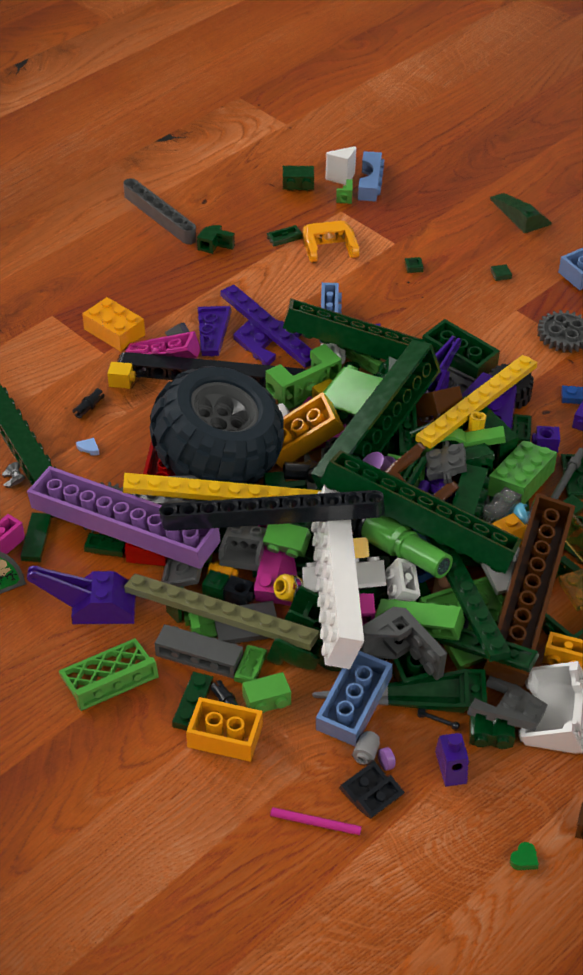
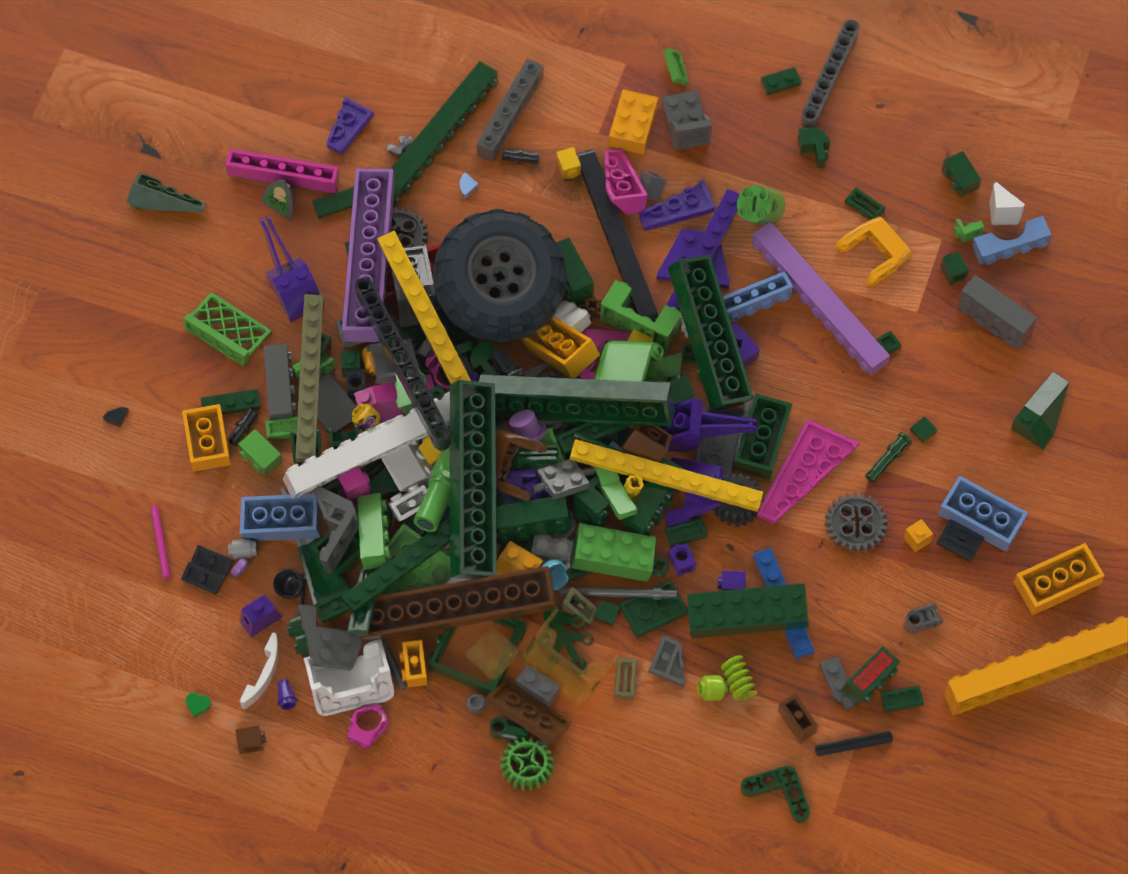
camera: 65 degrees right, 20 degrees up
none -> black tile [103,407,129,427]
none -> white slope [239,632,279,709]
none -> black hair [273,568,305,600]
none -> dark purple cone [277,679,297,710]
none -> dark grey brick [476,59,544,162]
none -> dark grey bracket [662,90,712,150]
none -> bright green plate [664,48,689,86]
none -> bright green cylinder [737,185,785,225]
none -> medium lavender brick [752,222,890,376]
none -> dark pink wing [757,419,860,524]
none -> dark green plate [761,67,801,96]
none -> dark green pin [865,432,912,484]
none -> dark green brick [940,252,969,285]
none -> dark grey brick [958,275,1037,350]

